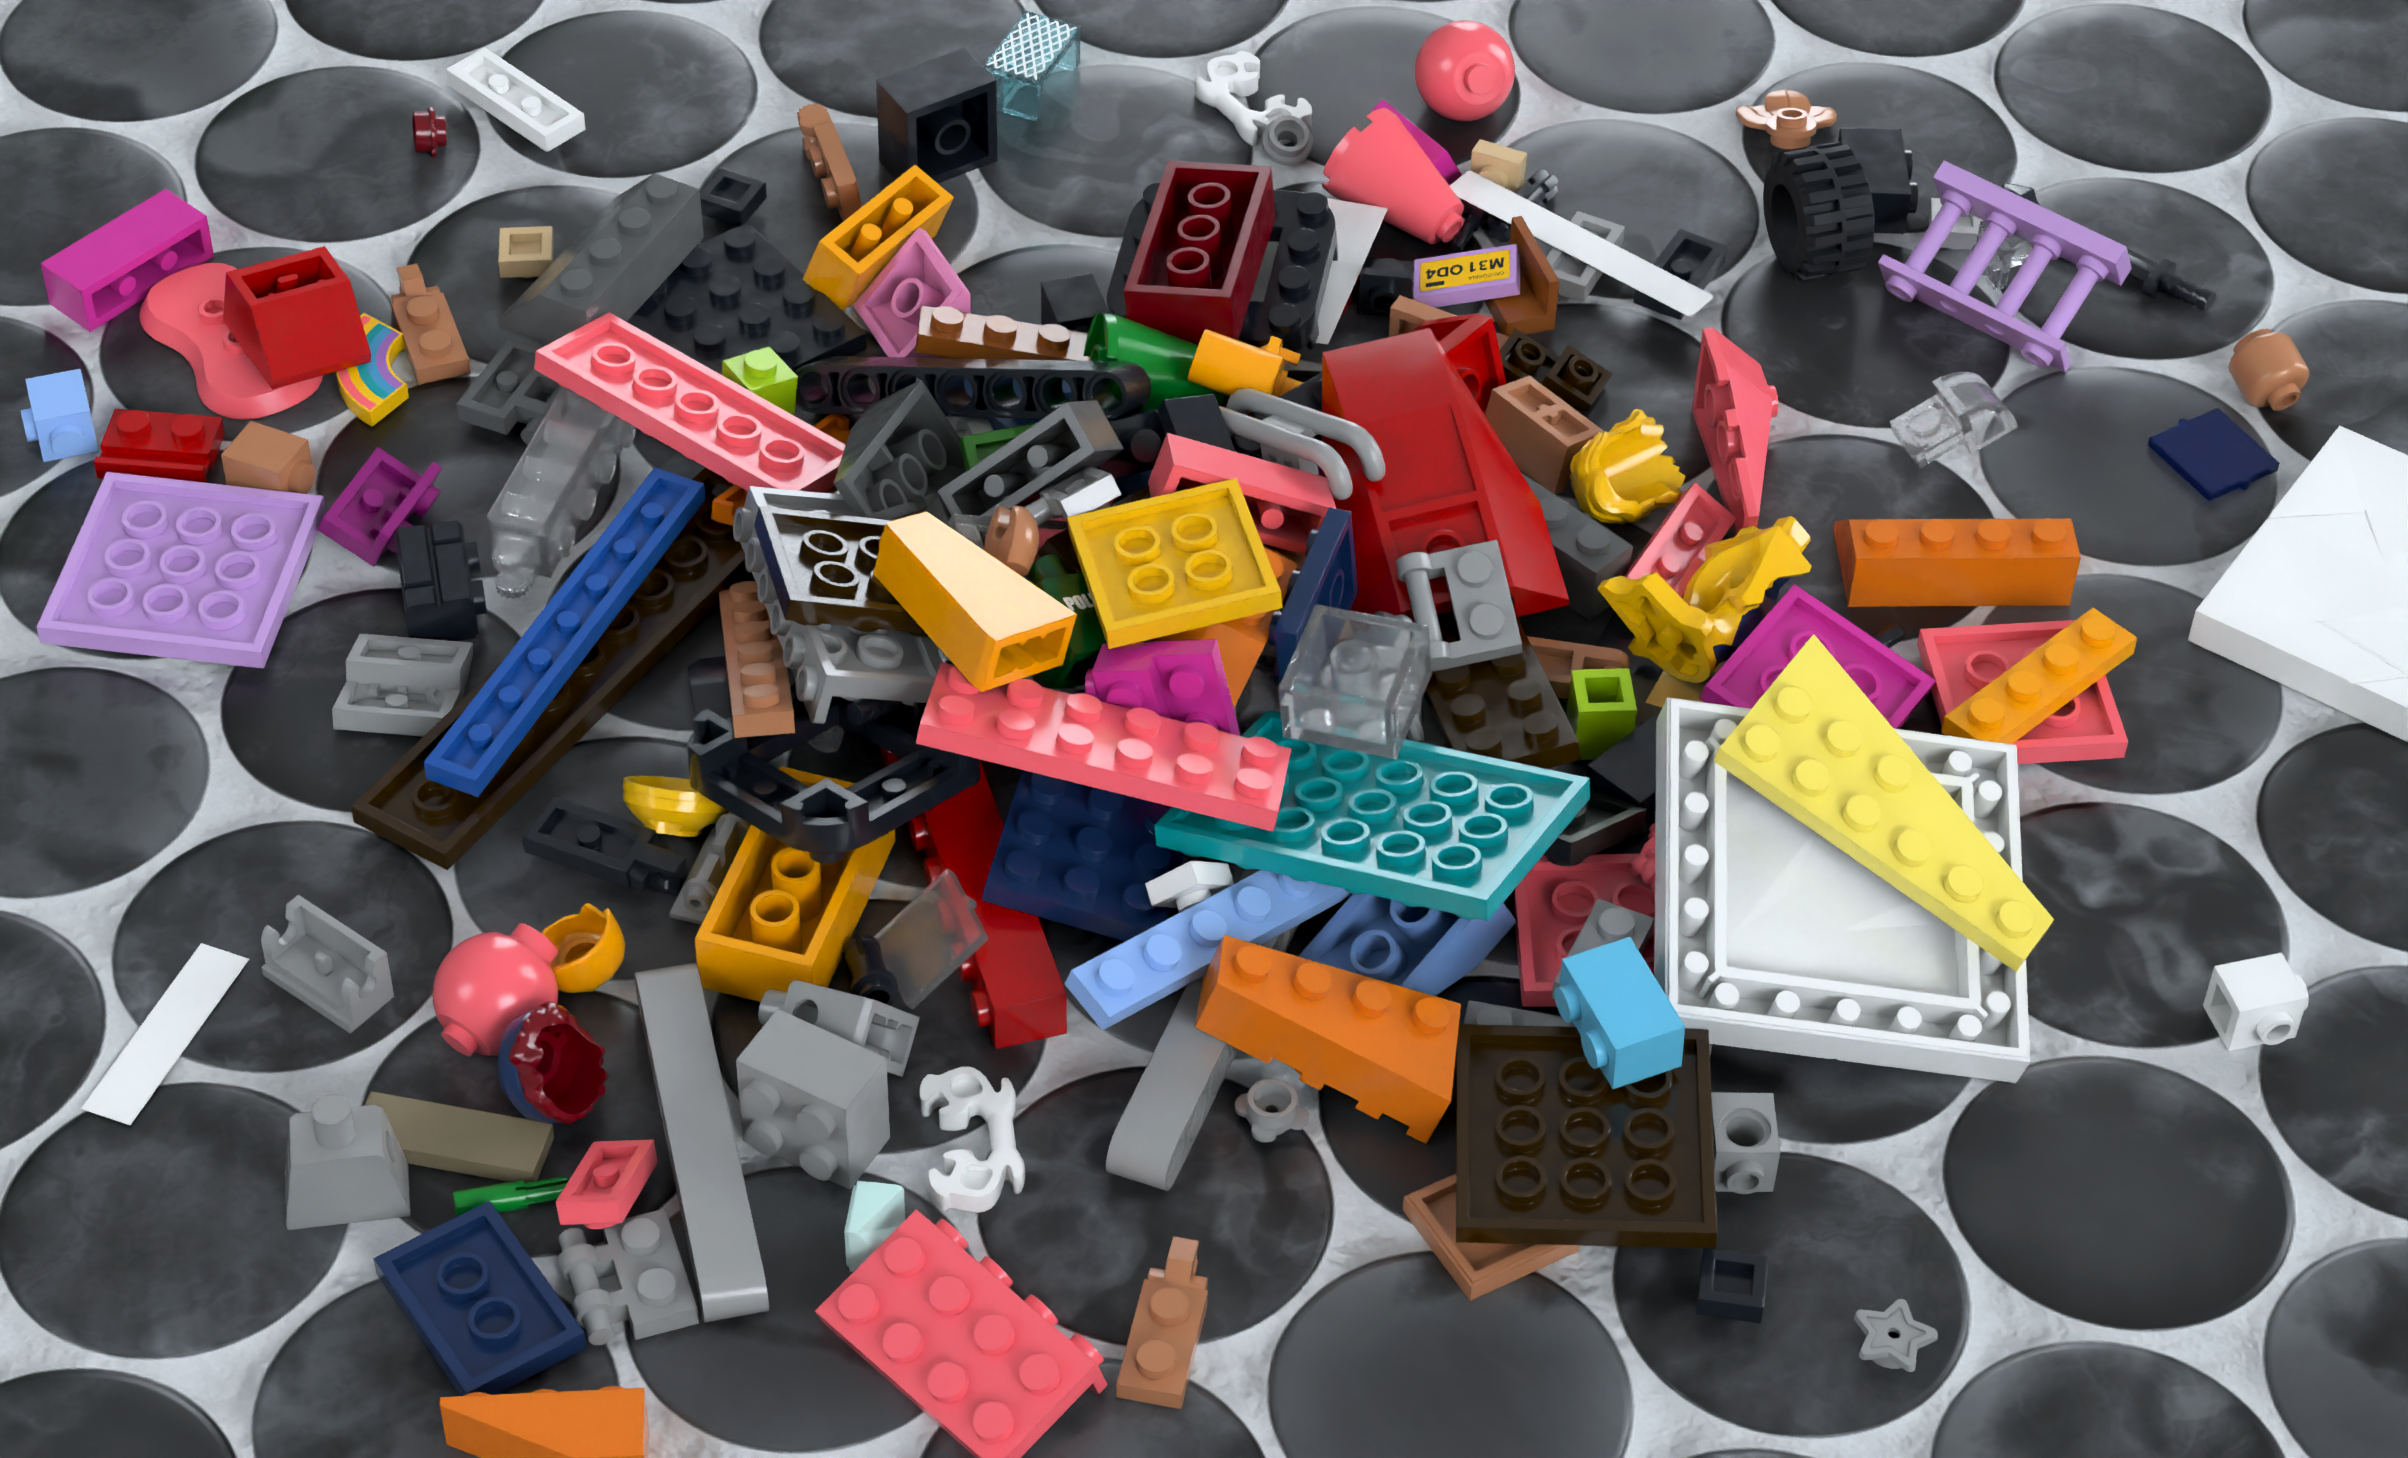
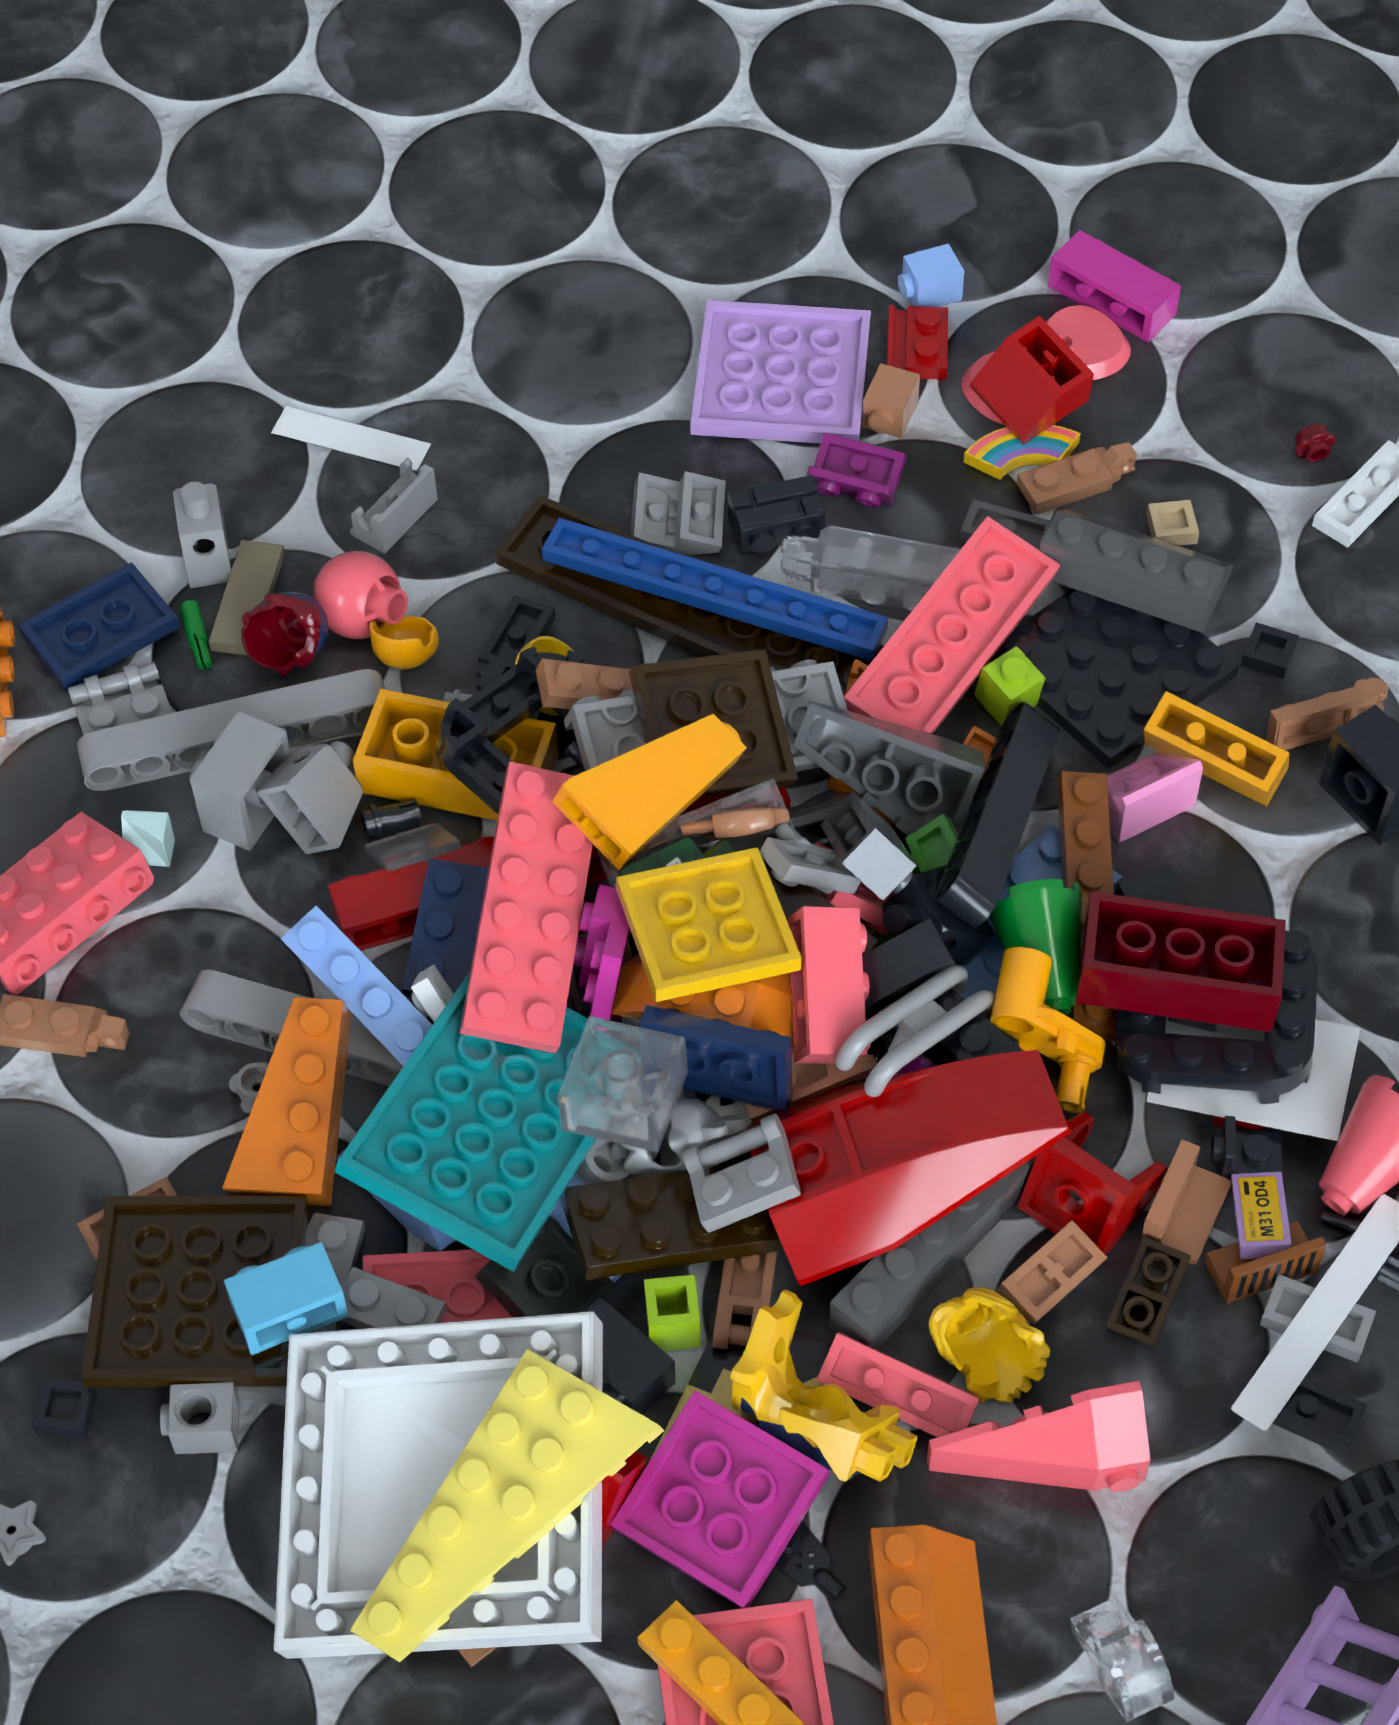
camera: 90 degrees right, 10 degrees up
coral plate [556,1139,658,1229] -> none
white helmet [919,1066,1025,1213] -> none

